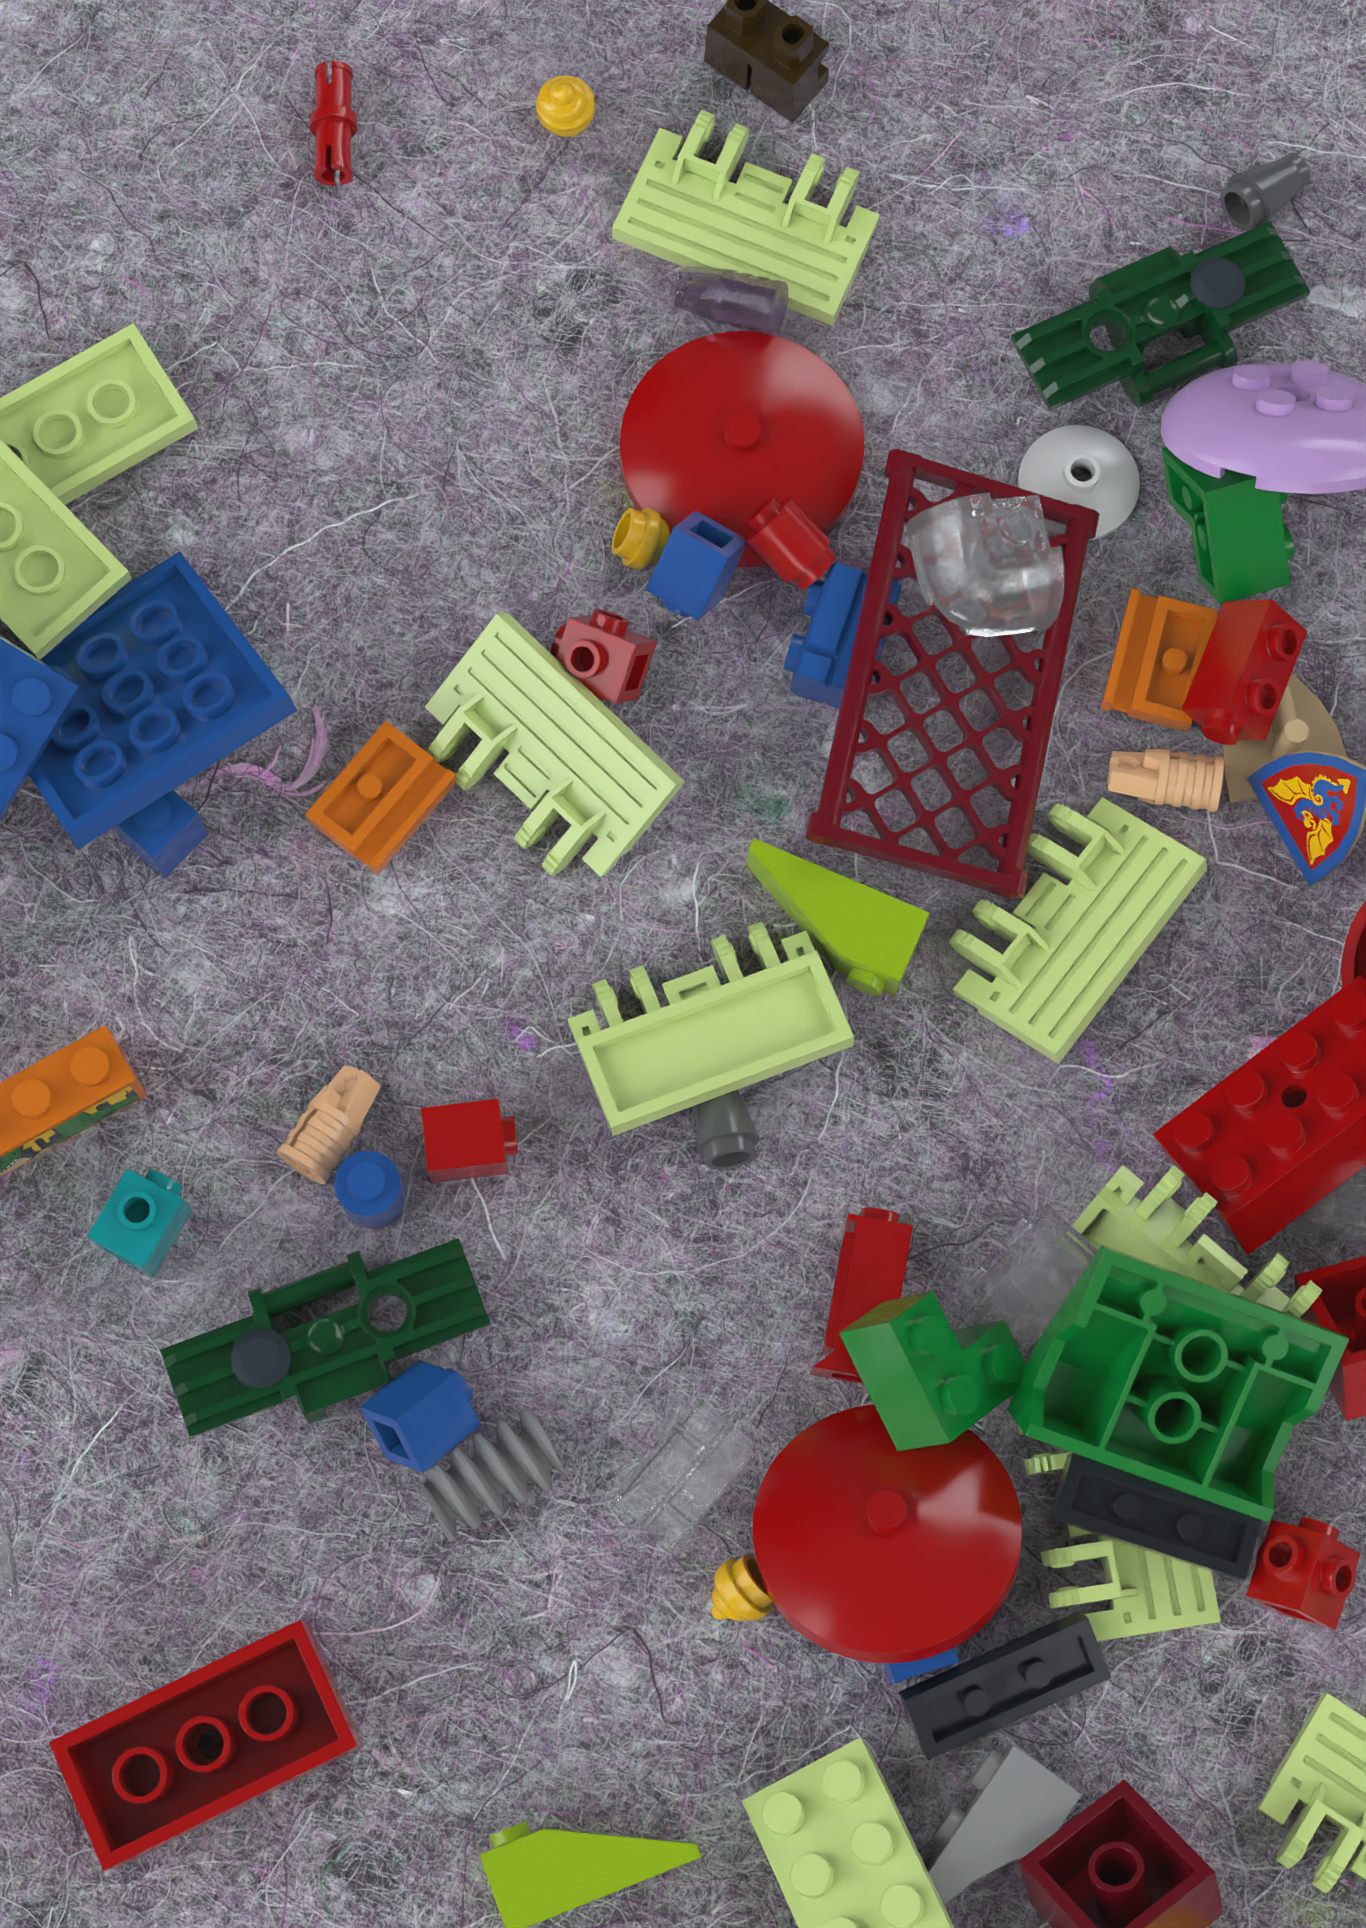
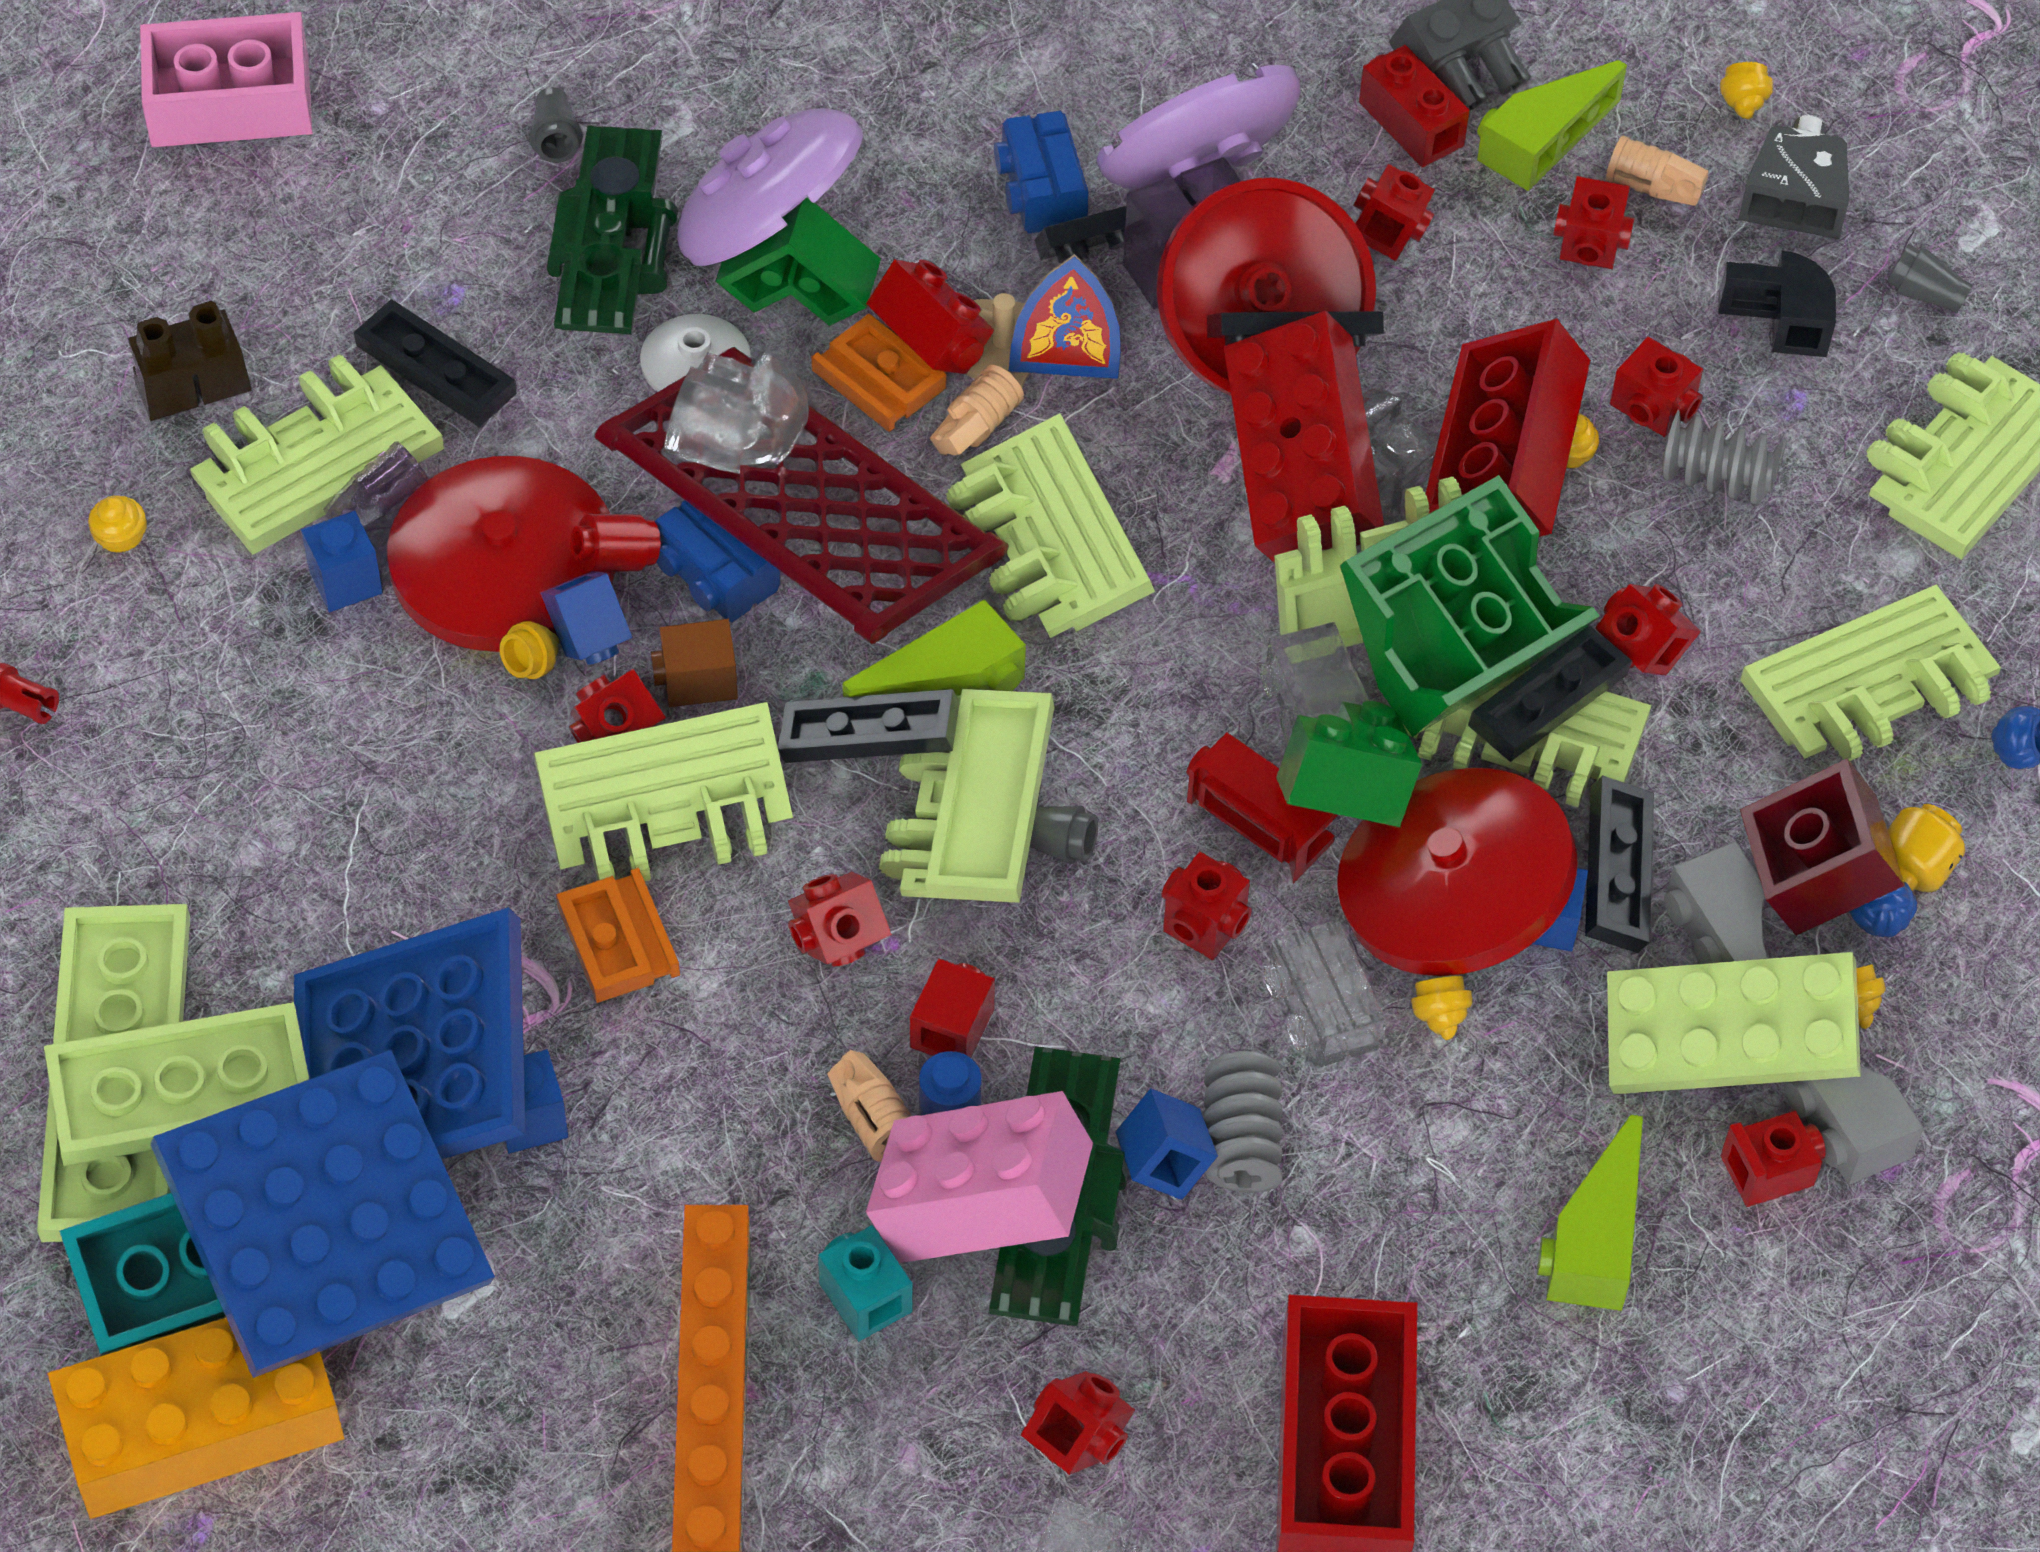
camera: 60 degrees left, 20 degrees down
none -> blue brick [301,511,383,613]
none -> black plate [354,299,517,428]
none -> dark orange brick [650,619,738,708]
none -> plate [778,689,959,763]
none -> red brick [788,871,892,966]
none -> bright pink brick [866,1091,1093,1263]
none -> red brick [1020,1371,1135,1475]
none -> red brick [1161,851,1252,961]

